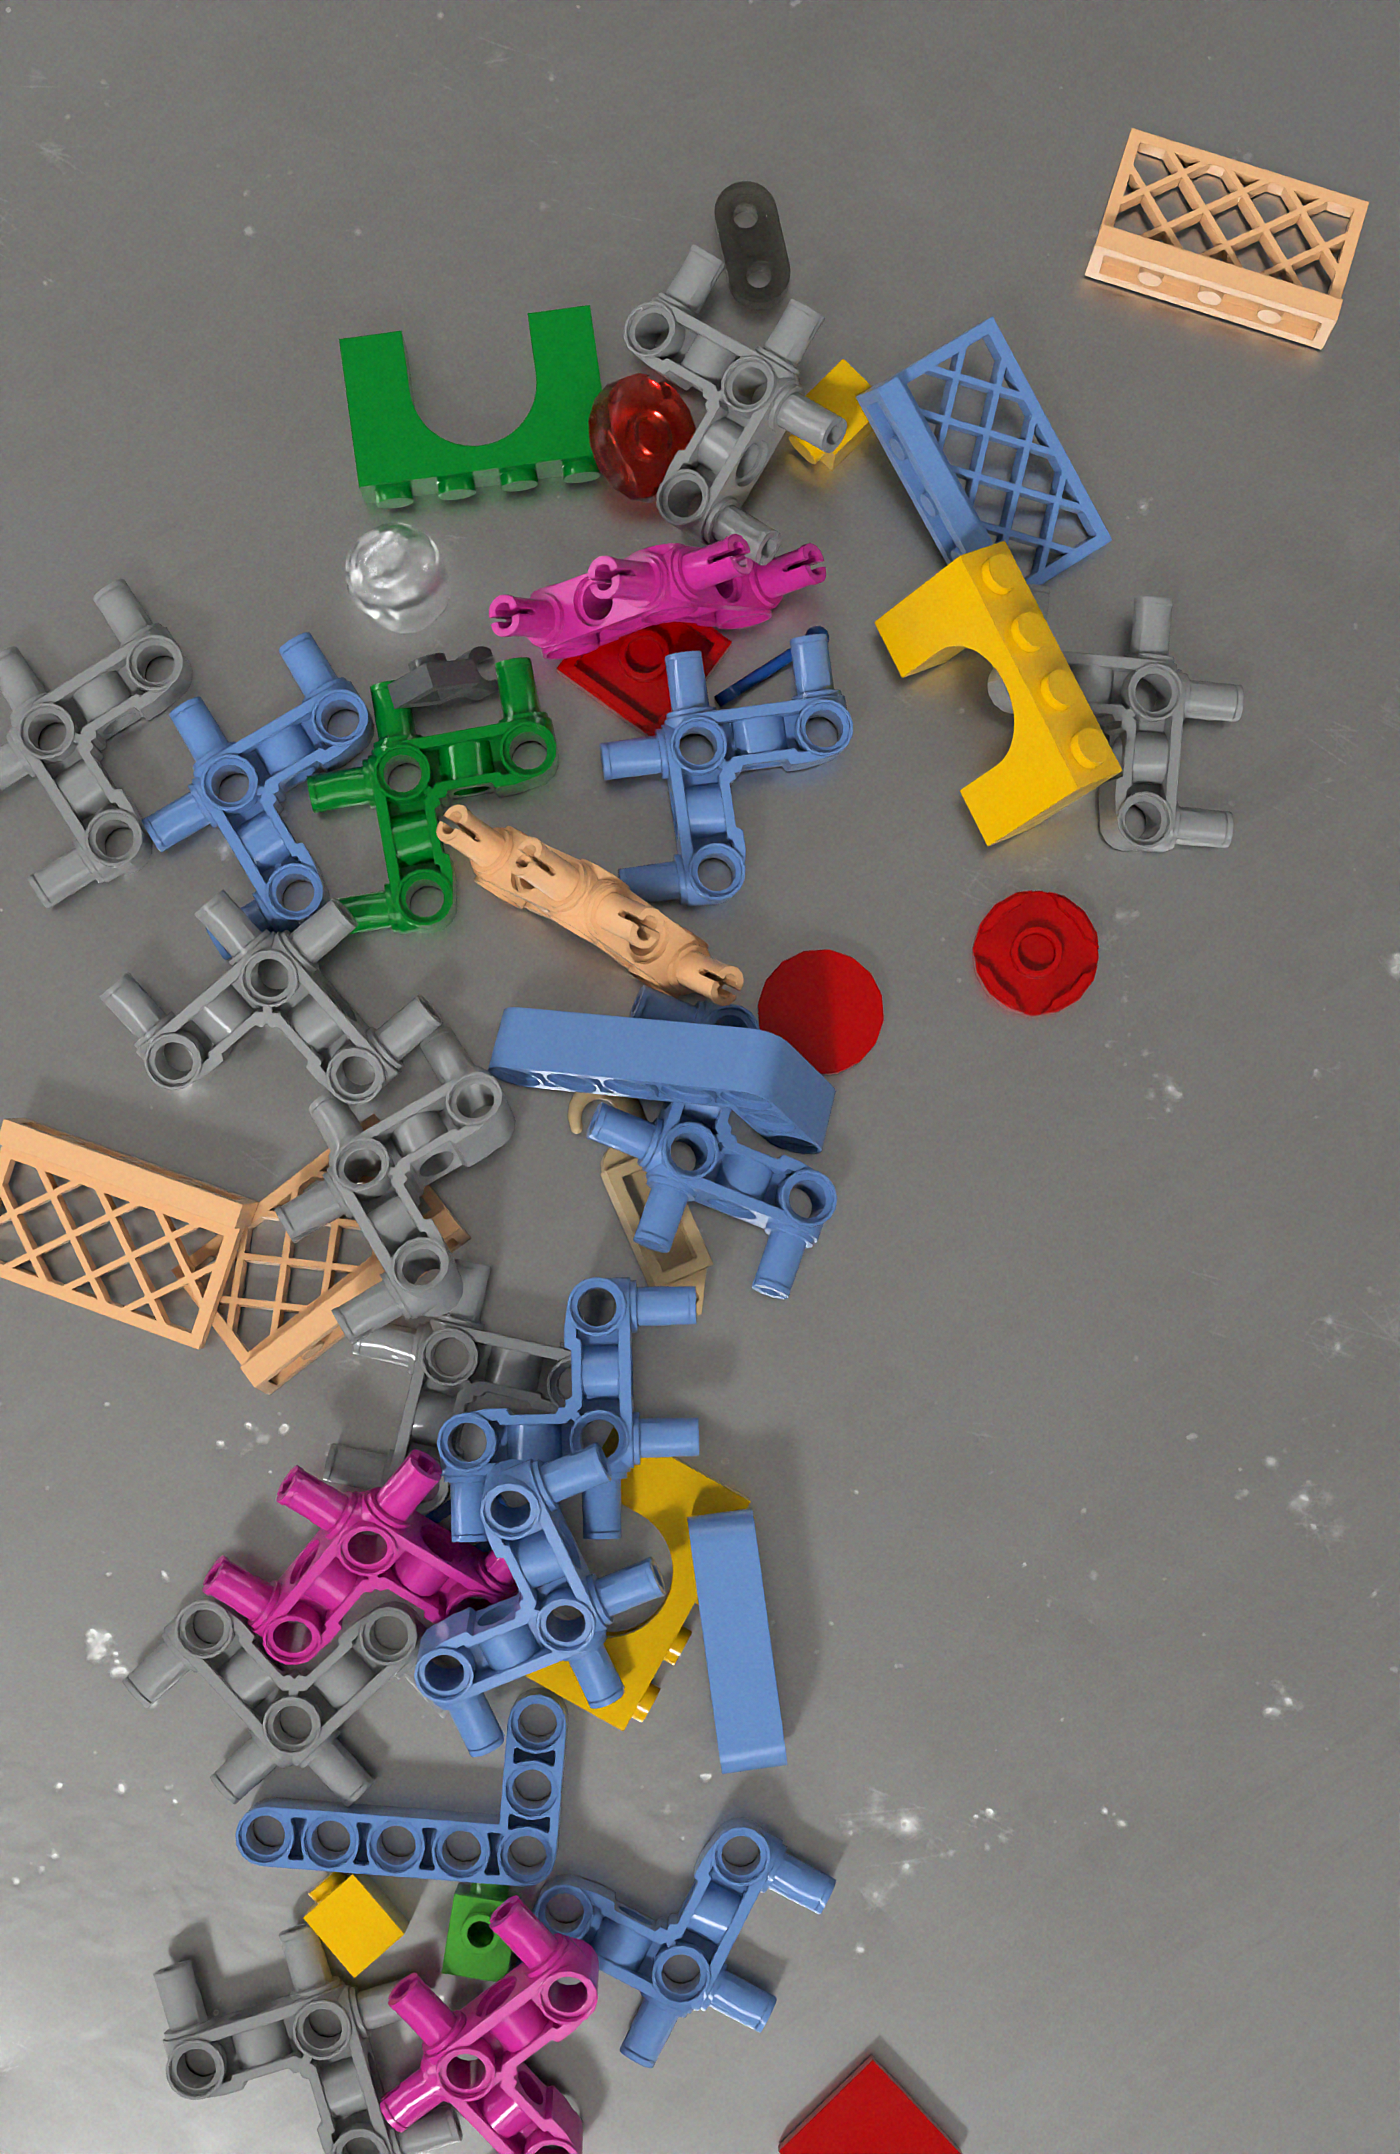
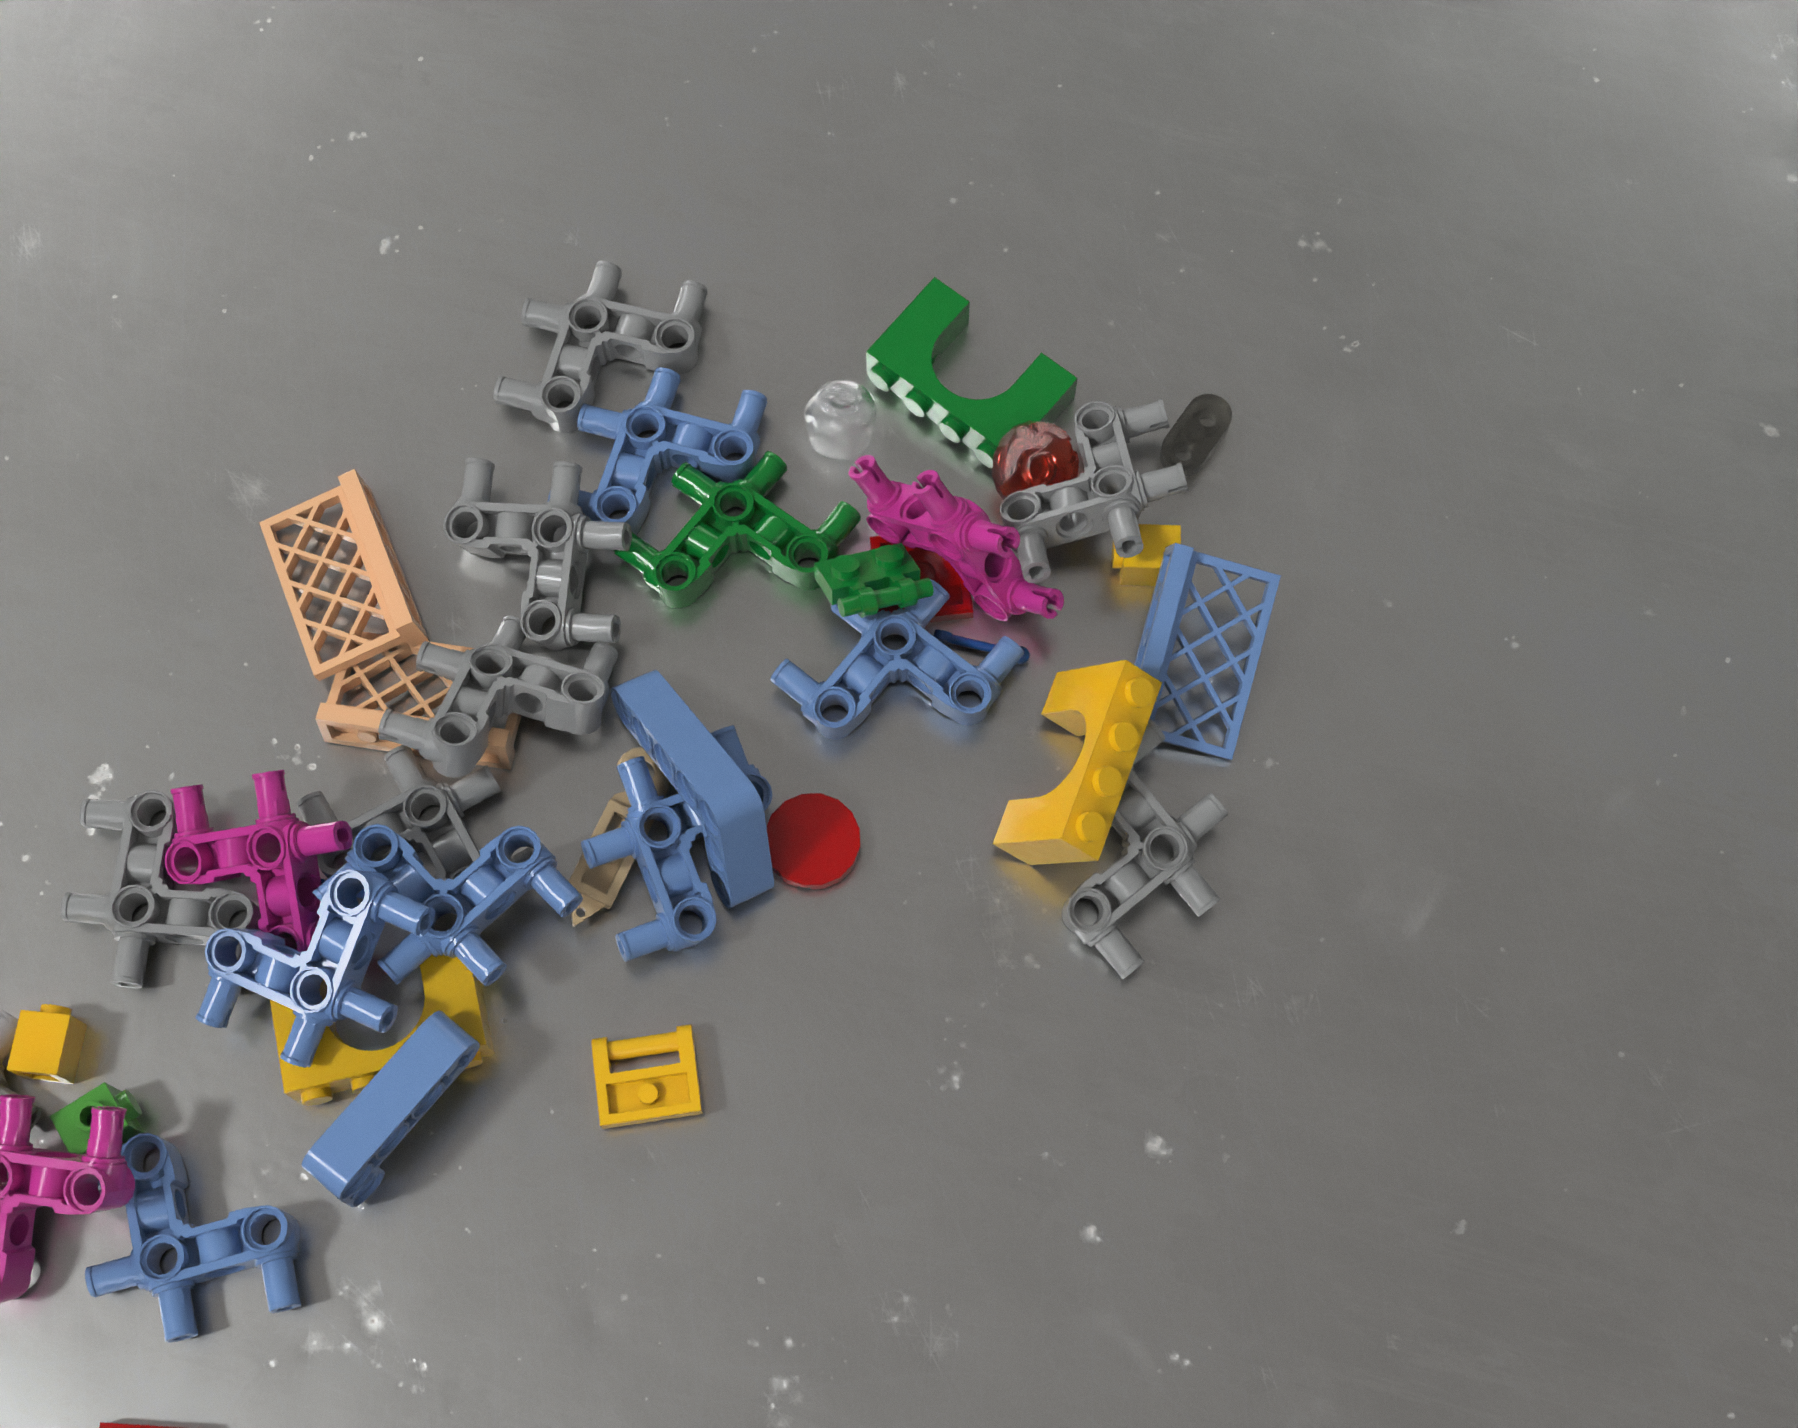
camera: 50 degrees right, 15 degrees down
medium blue beam [235,1687,569,1887] -> none
dark grey plate [387,646,499,709] -> none
light nougat pin [436,804,744,1006] -> none
red tile [972,890,1099,1017] -> none
light nougat fence [1085,128,1369,350] -> none
none -> yellow plate [591,1024,703,1129]
none -> green plate [814,543,934,618]

